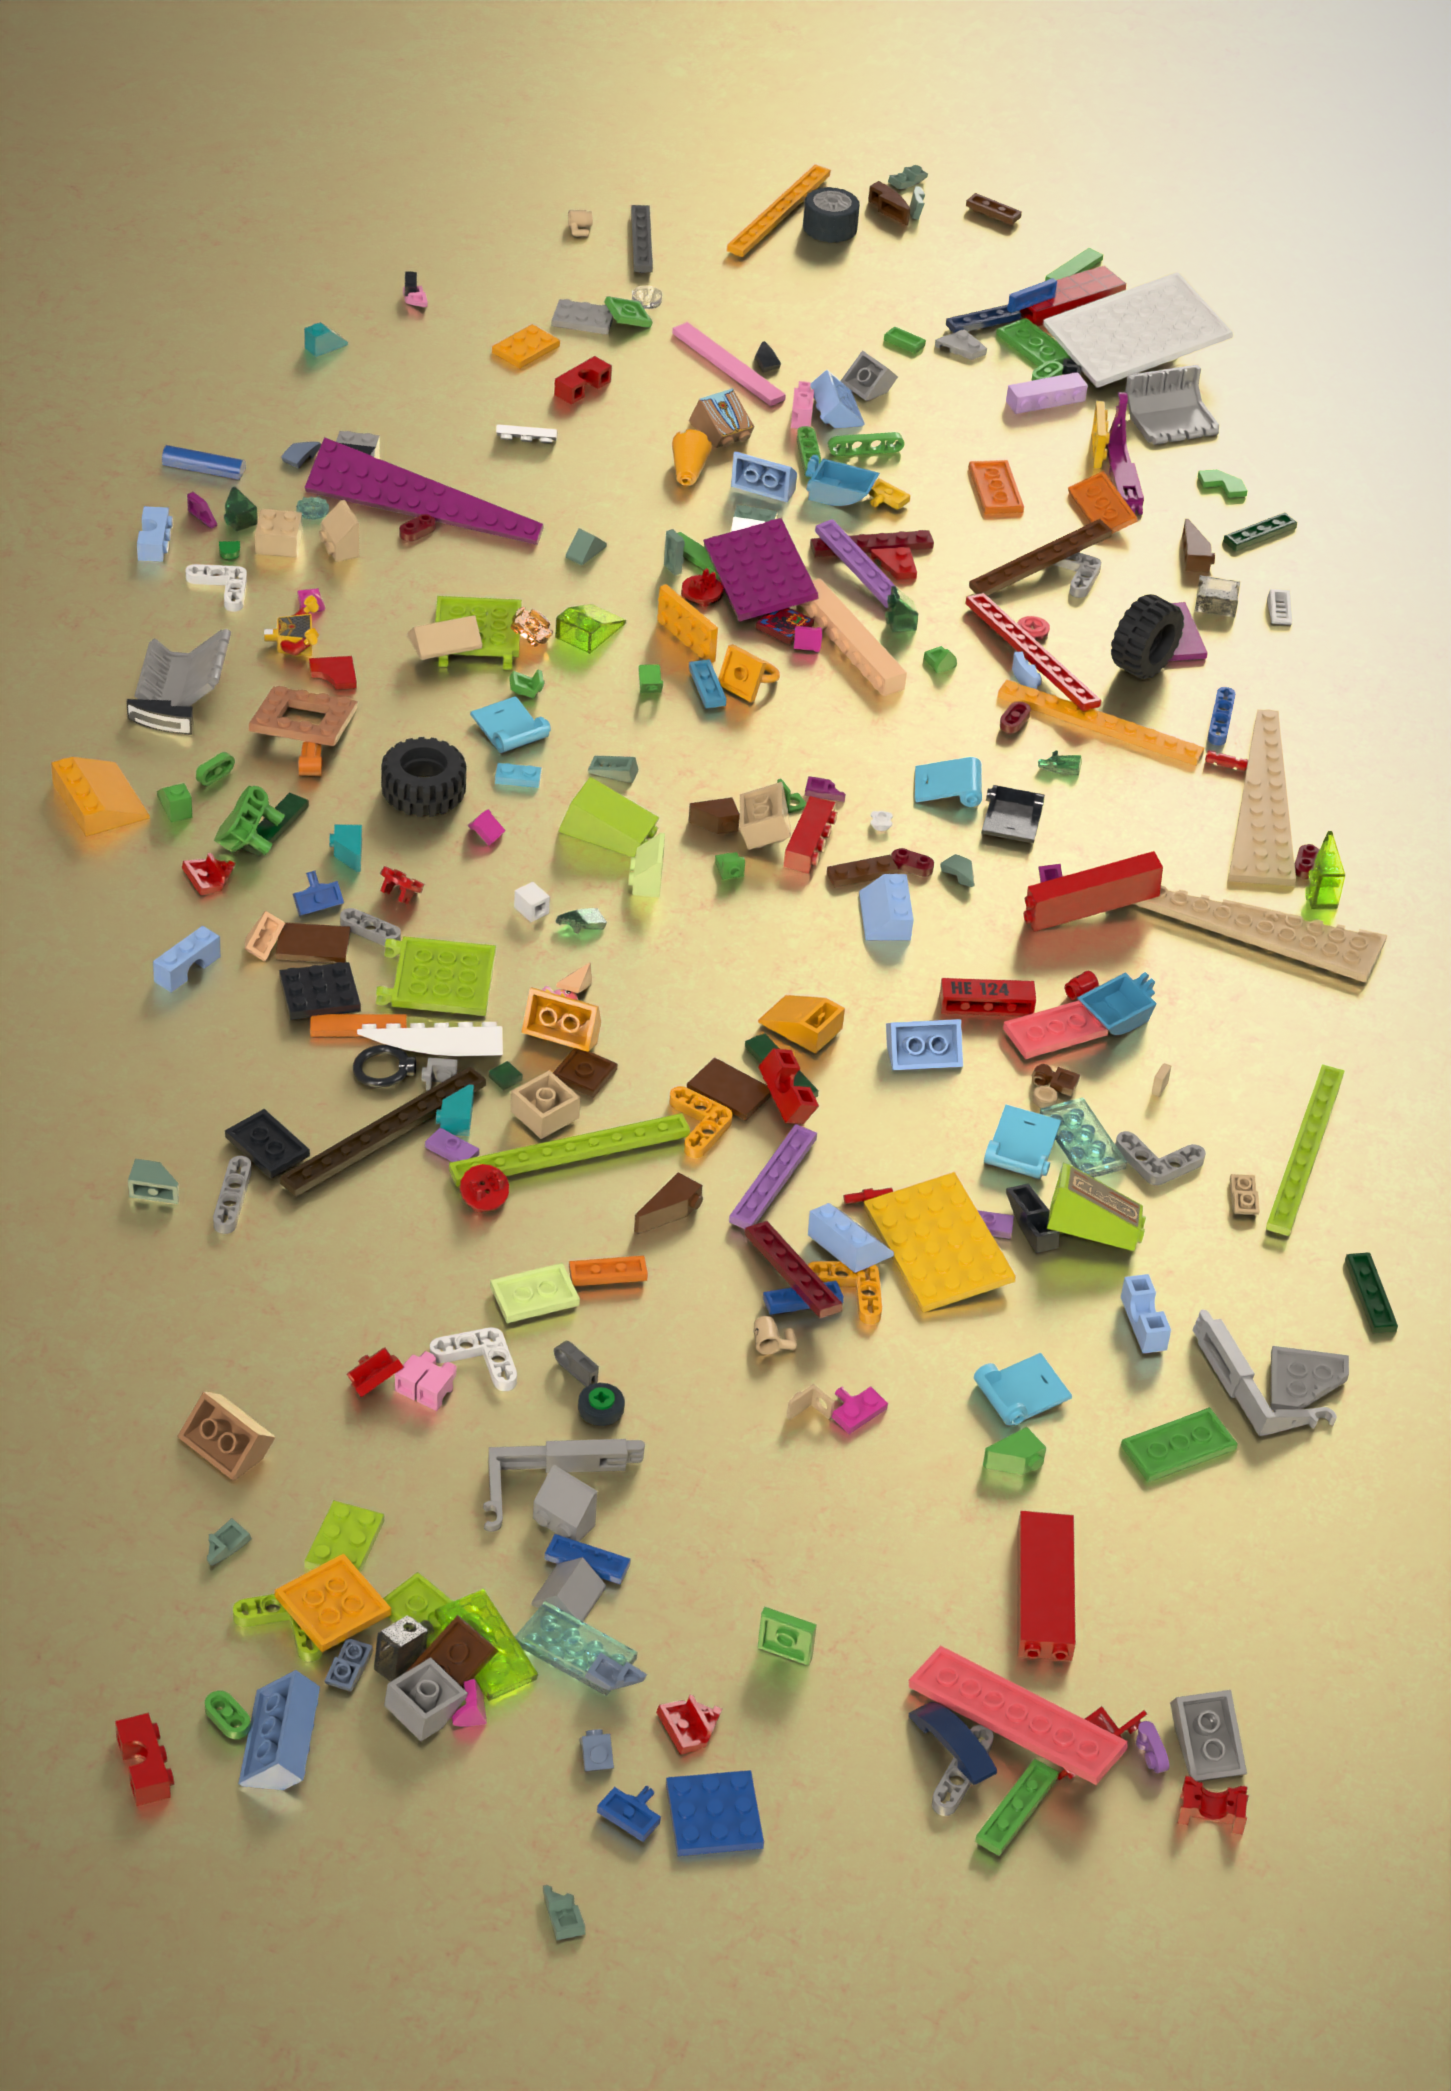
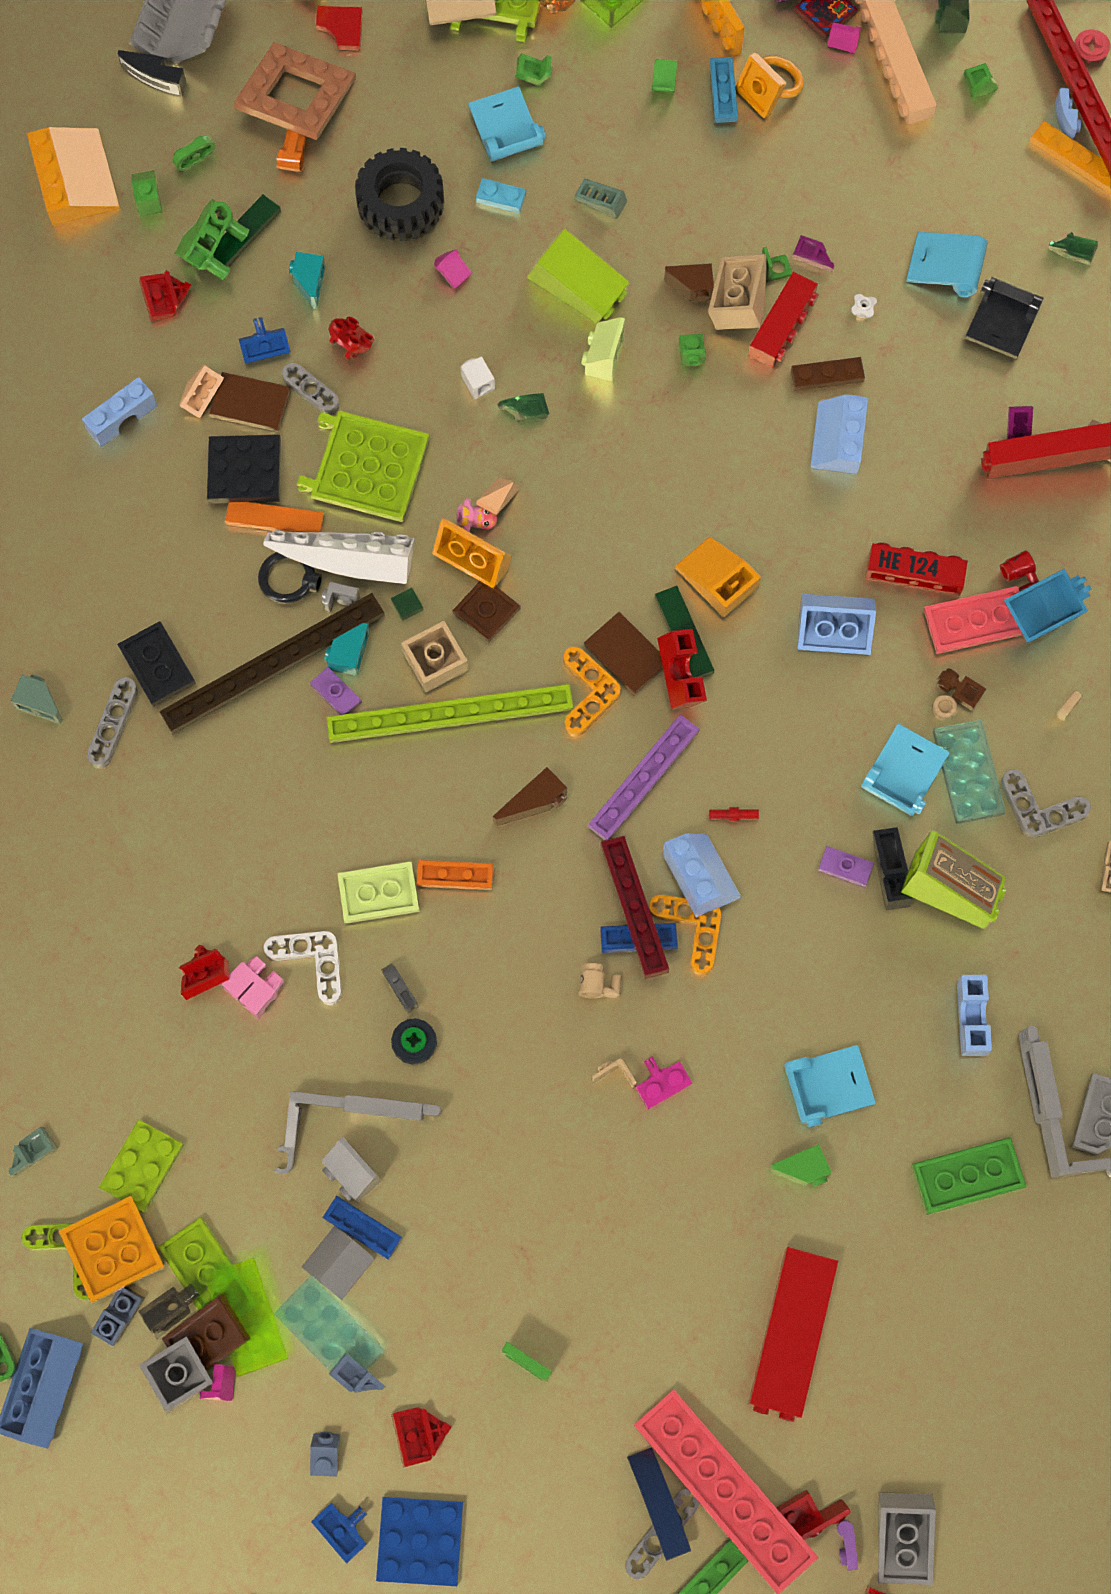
camera: 15 degrees right, 30 degrees up
medium nougat slope [177,1392,276,1480] -> none
red plate [459,1164,509,1213] -> none
yellow plate [864,1172,1016,1313] -> none
dark red plate [891,848,934,877] -> none
sand green slope [940,854,975,887] -> none
dark red plate [999,701,1031,734] -> none

